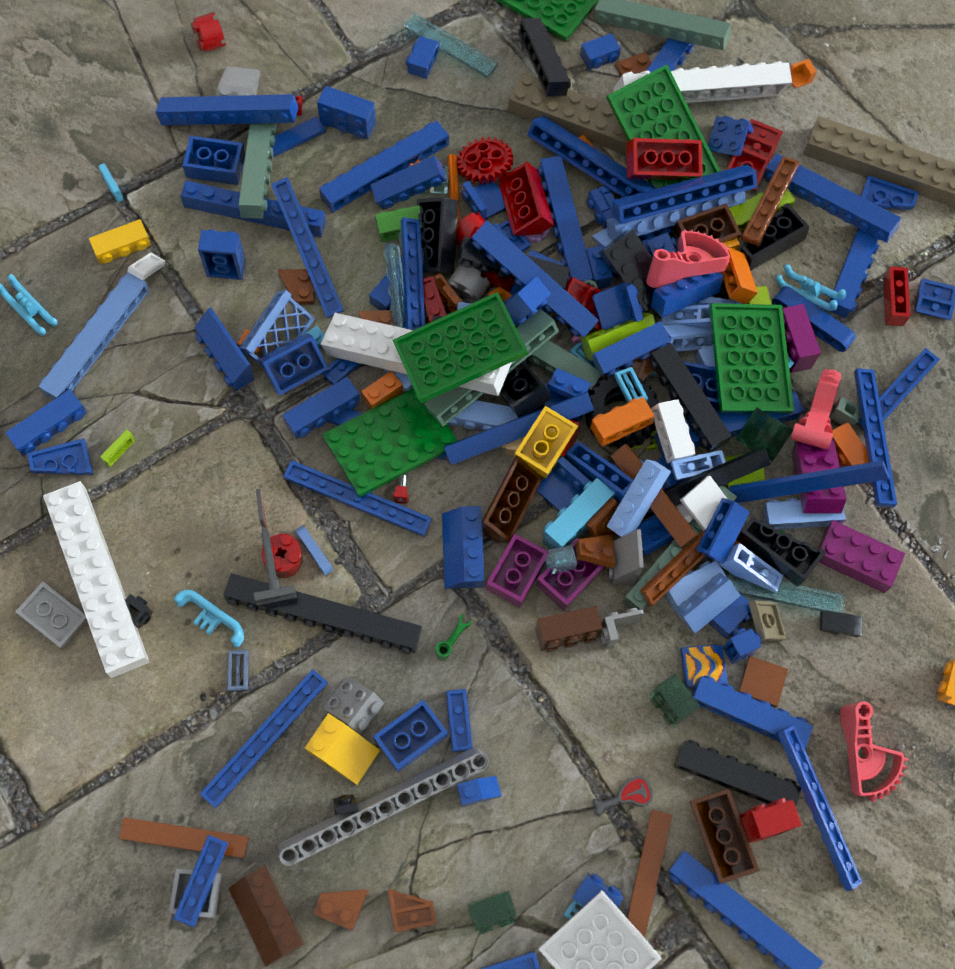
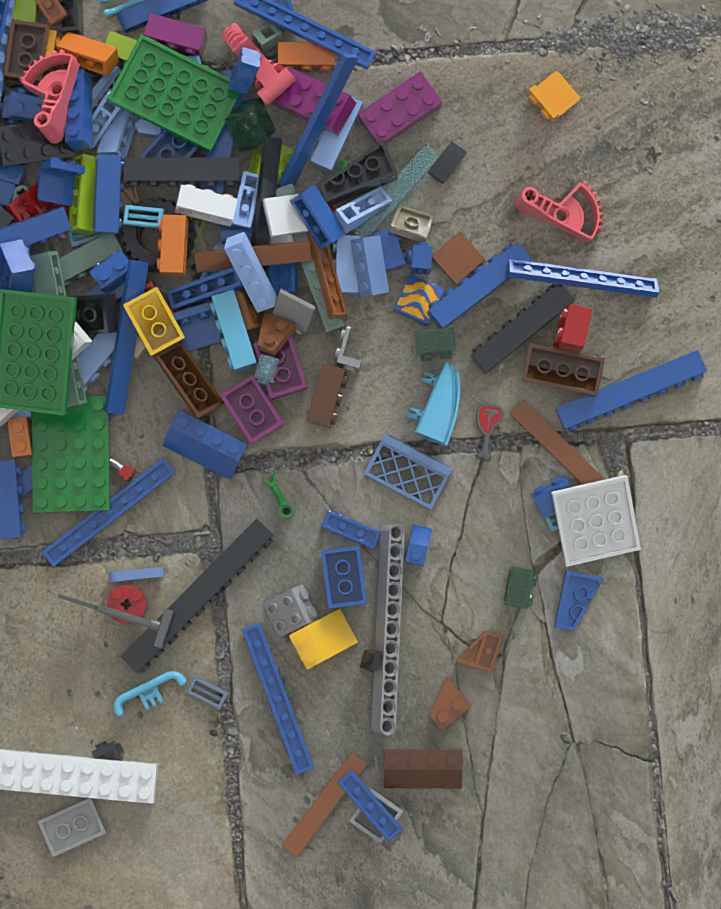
camera: 55 degrees left, 15 degrees up
none -> blue brick [229,47,261,94]
none -> medium blue fence [364,433,453,510]
none -> medium azure piece [407,362,460,446]

